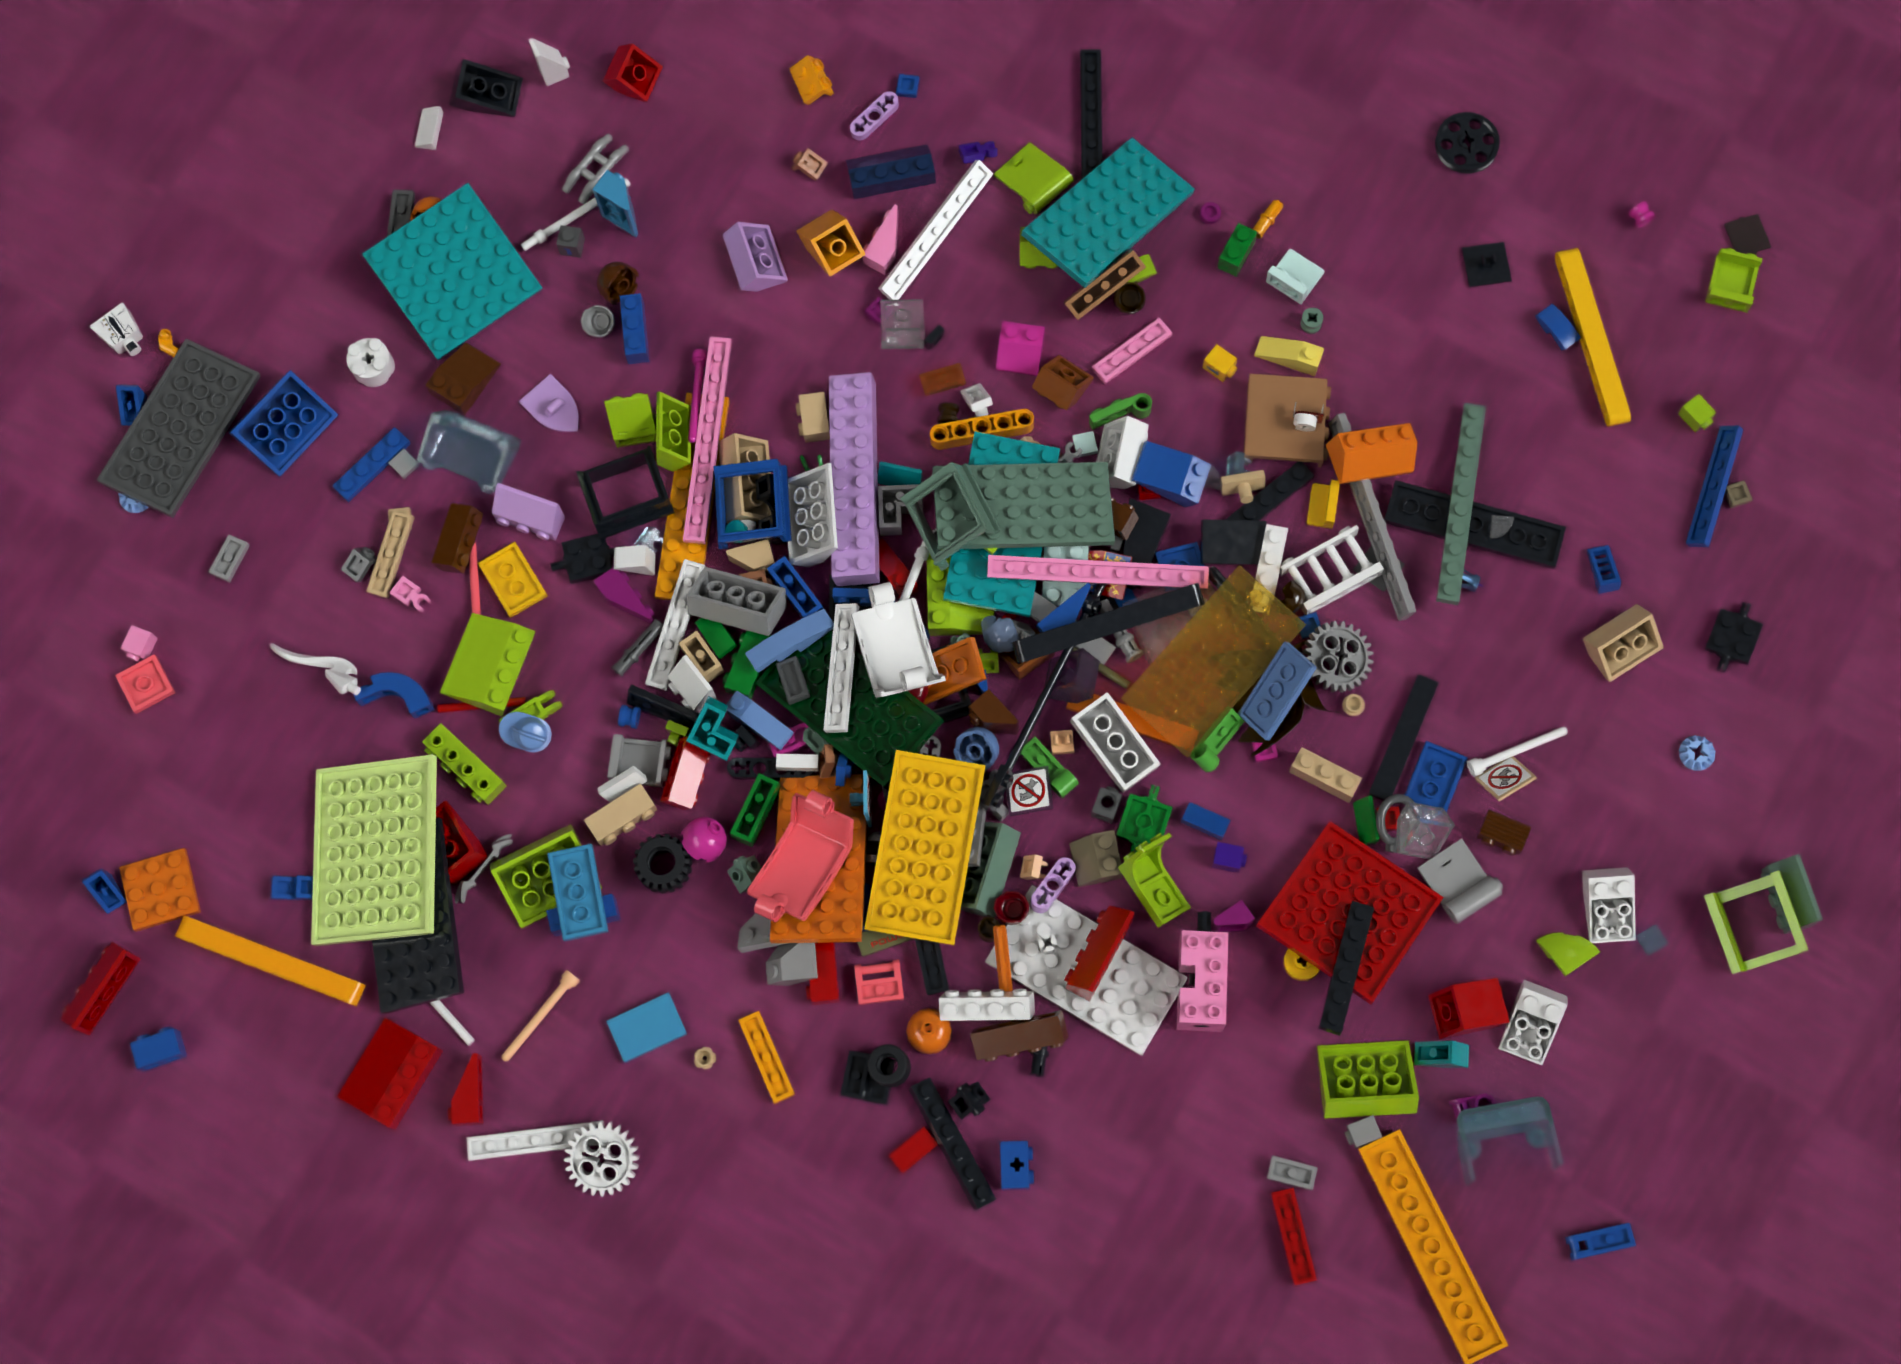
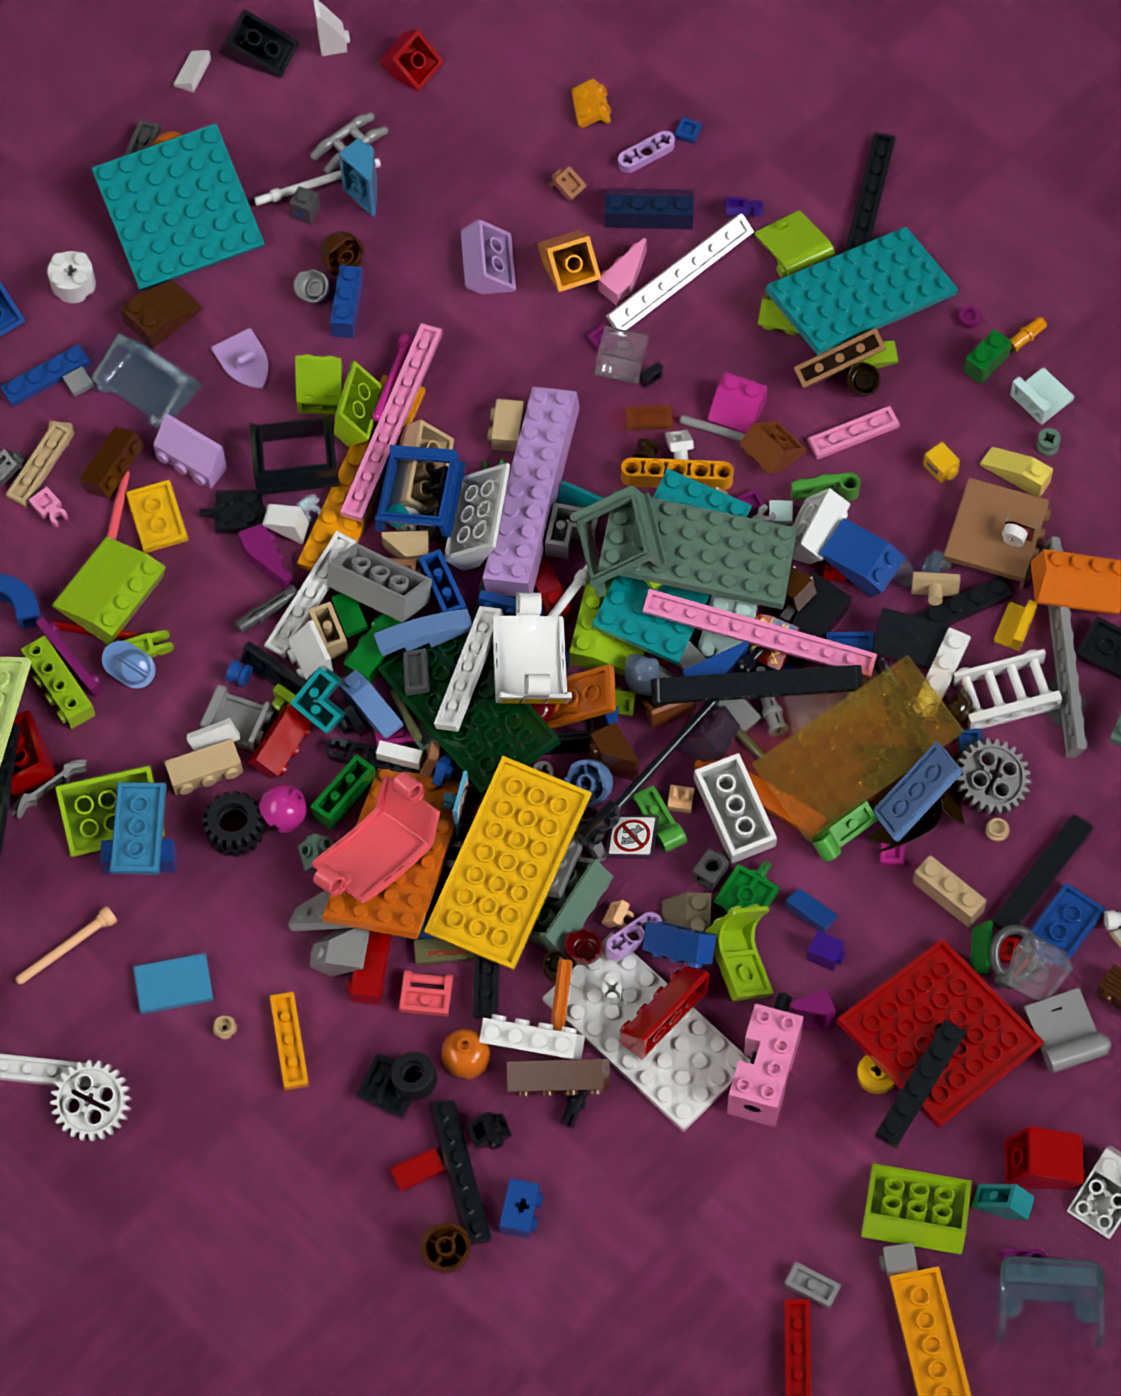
camera: 10 degrees right, 10 degrees down
none -> magenta plate [36,616,103,697]
none -> olive bar [391,690,422,742]
none -> reddish brown cylinder [420,1222,471,1274]
none -> blue brick [642,921,716,968]
none -> light grey bar [680,415,746,441]
none -> magenta tile [736,488,765,517]

